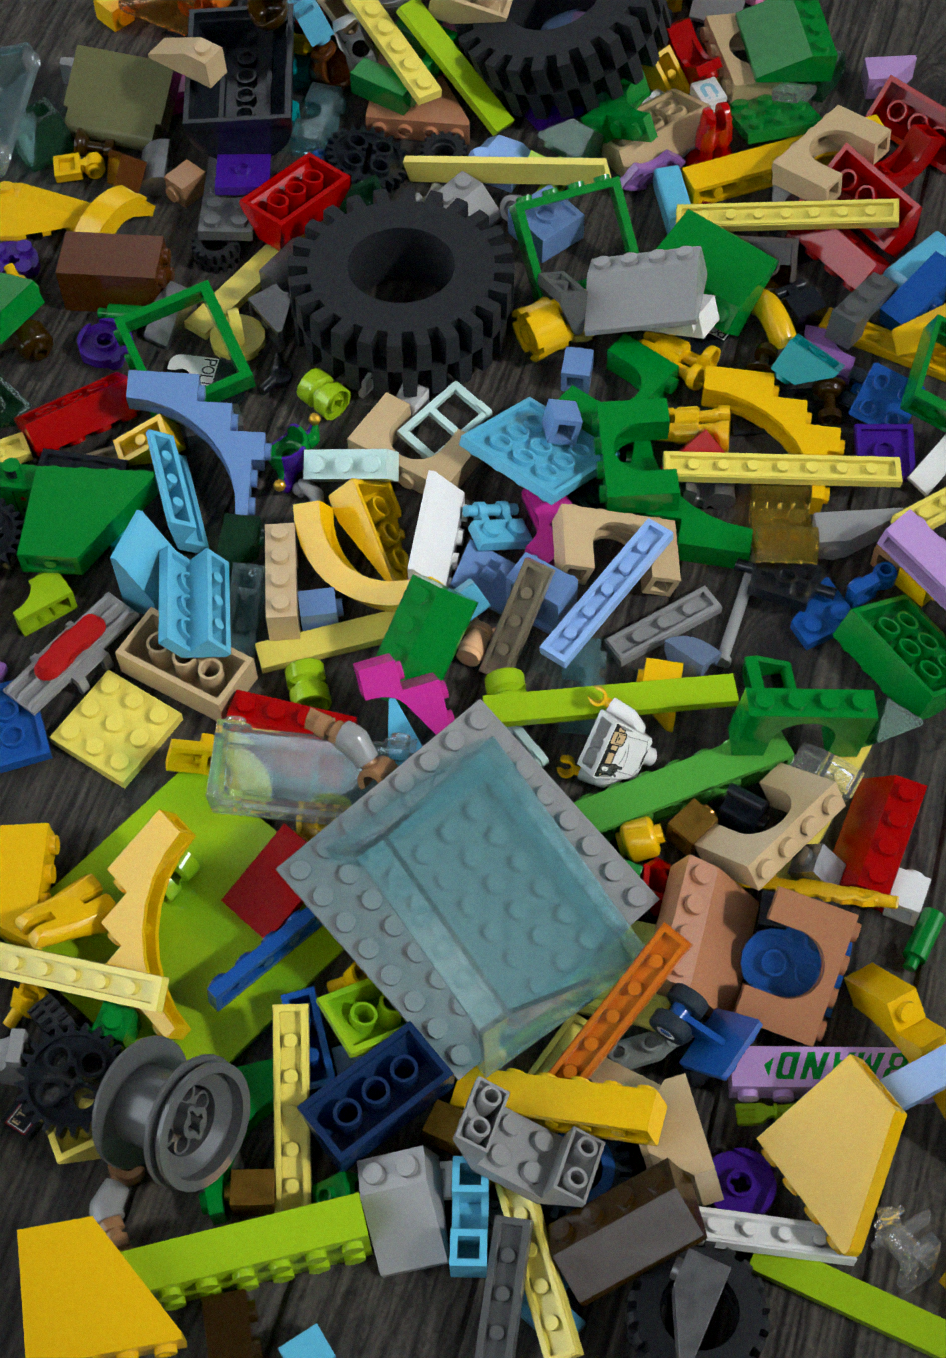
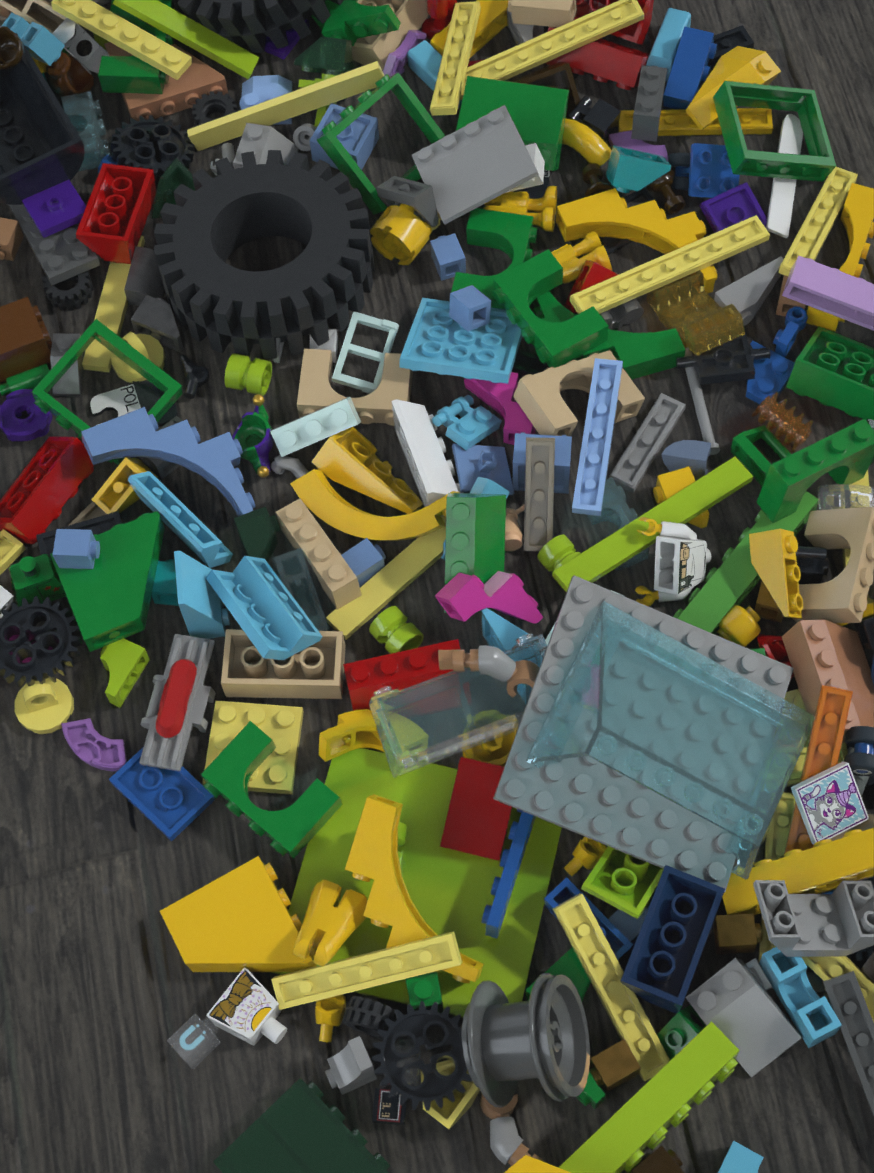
camera: 25 degrees left, 5 degrees up
none -> medium blue brick [53,529,100,569]
none -> green arch [201,721,342,859]
none -> light yellow tile [430,1,481,116]
none -> yellow slope [749,529,803,619]
none -> clear orange piece [752,392,813,452]
none -> tile [791,761,869,844]

